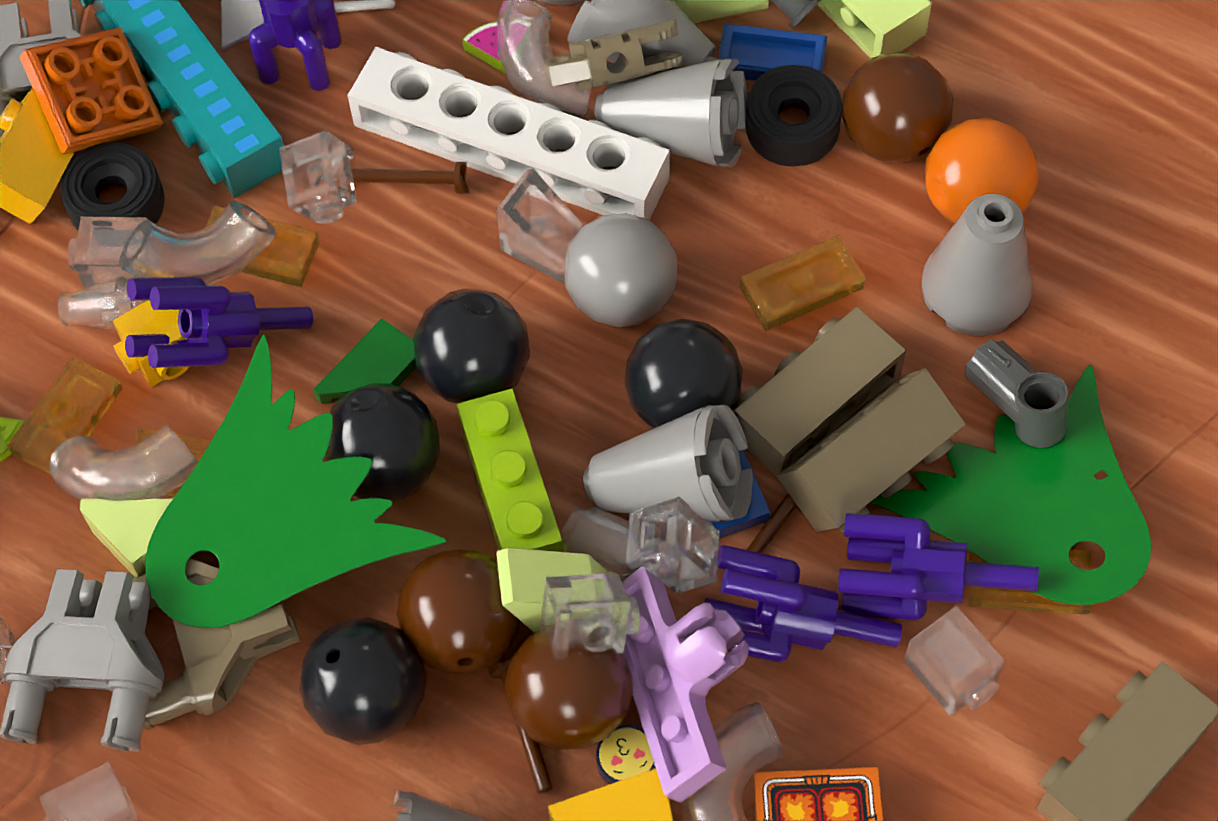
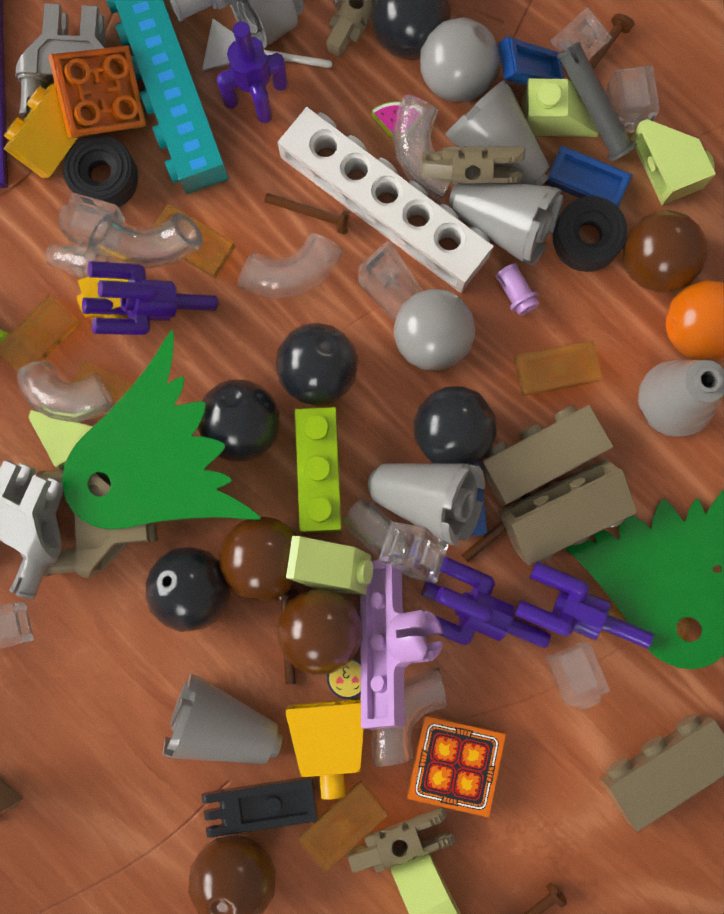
camera: 15 degrees right, 20 degrees up
clear brick [279,131,357,223] -> none
green tile [313,318,416,404] -> none
clear brick [540,573,640,661] -> none
dark grey piece [965,339,1068,448] -> none
none -> clear cylinder [238,233,343,299]
none -> lavender pin [495,263,539,316]

